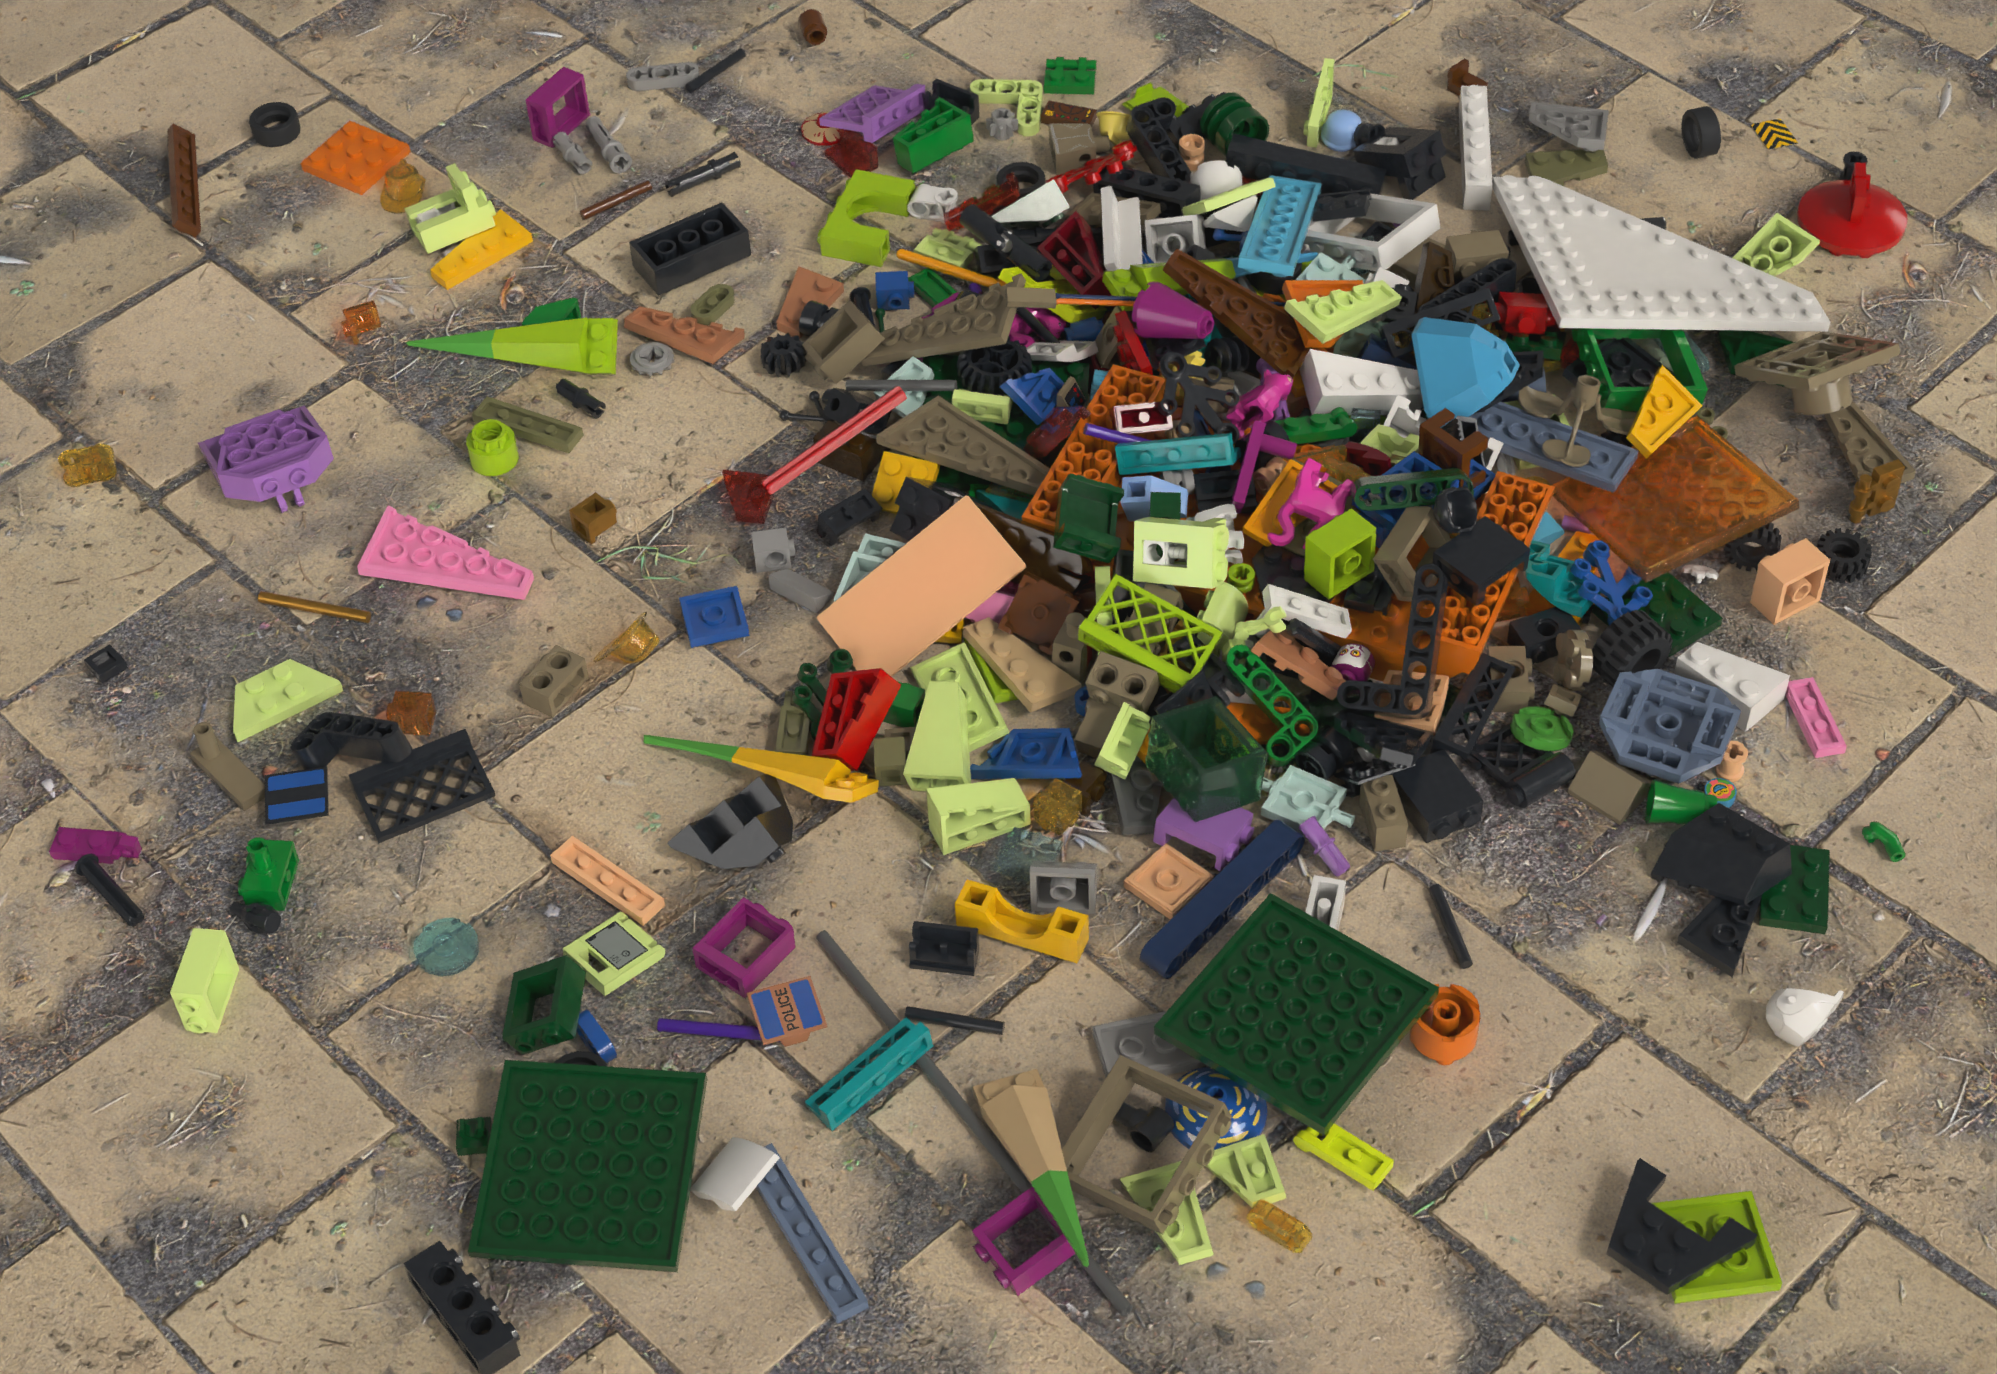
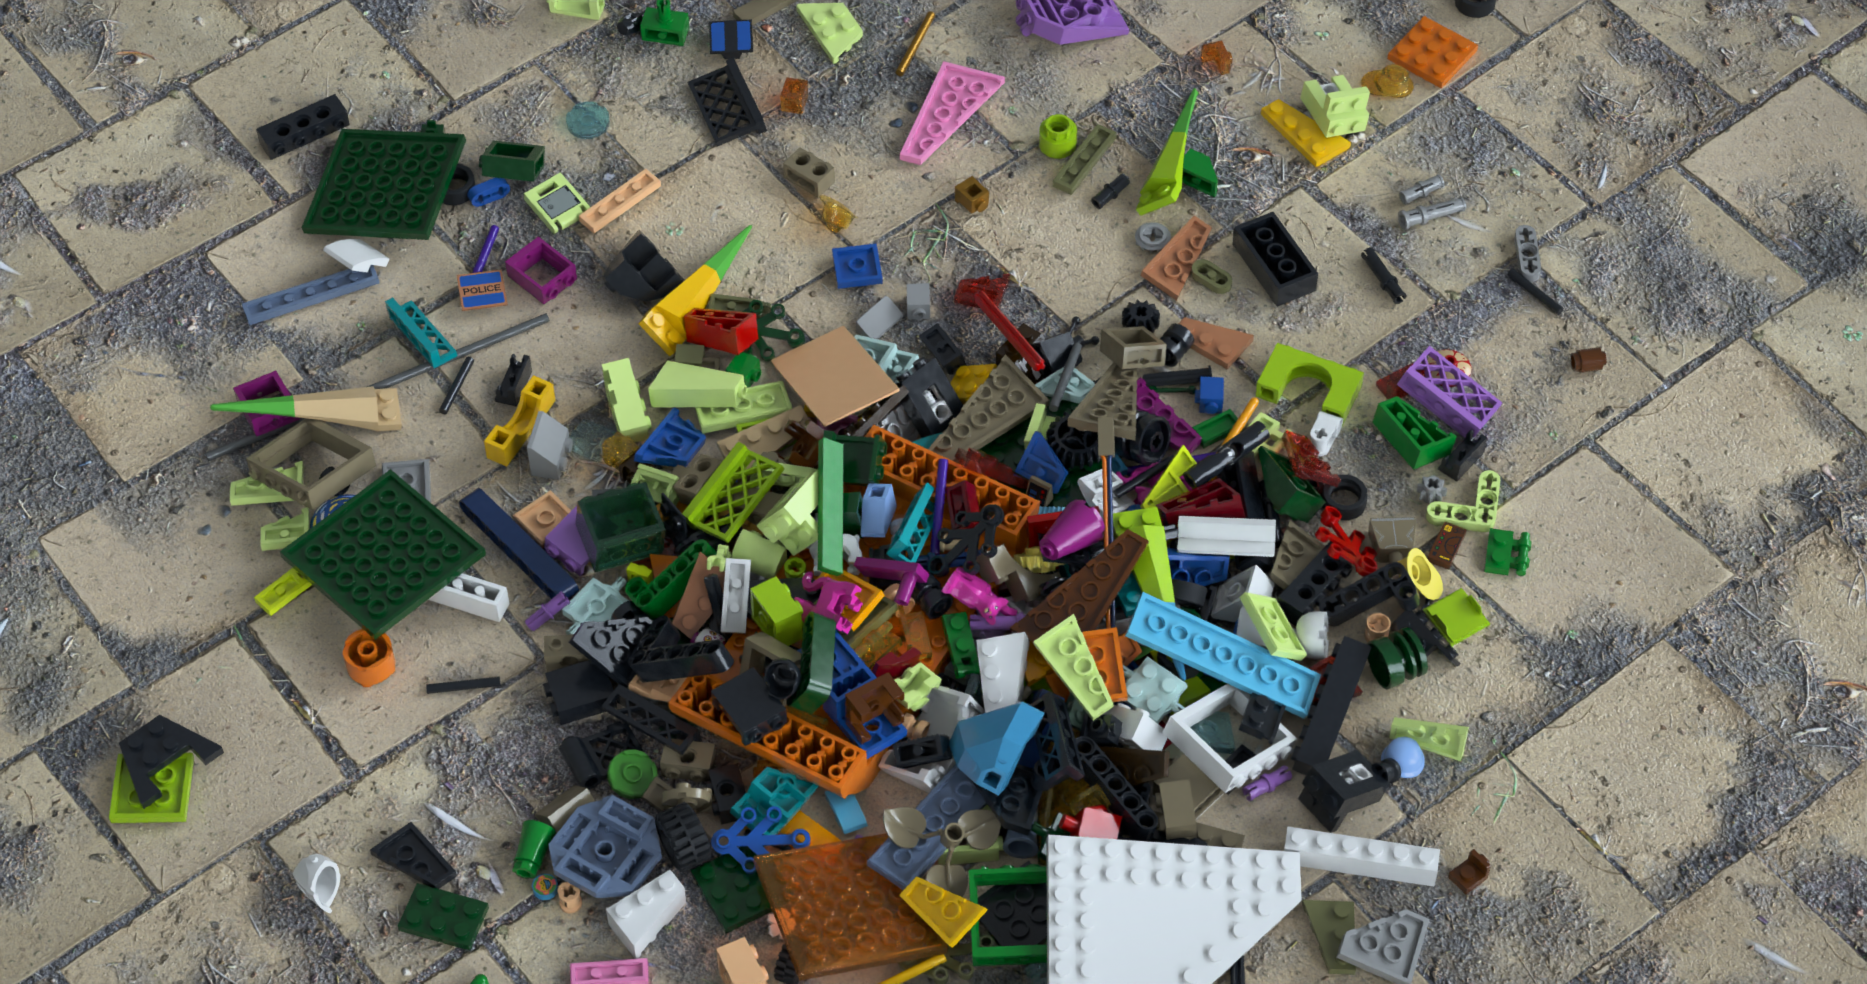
camera: 95 degrees right, 5 degrees up
black beam [290,712,412,769] -> none
magenta window [525,66,590,148] -> none
reddish brown bar [579,180,652,220] -> none
clear yellow beam [1247,1200,1313,1253] -> none
black wedge [1651,803,1792,905] -> none
none -> tile [818,437,843,576]

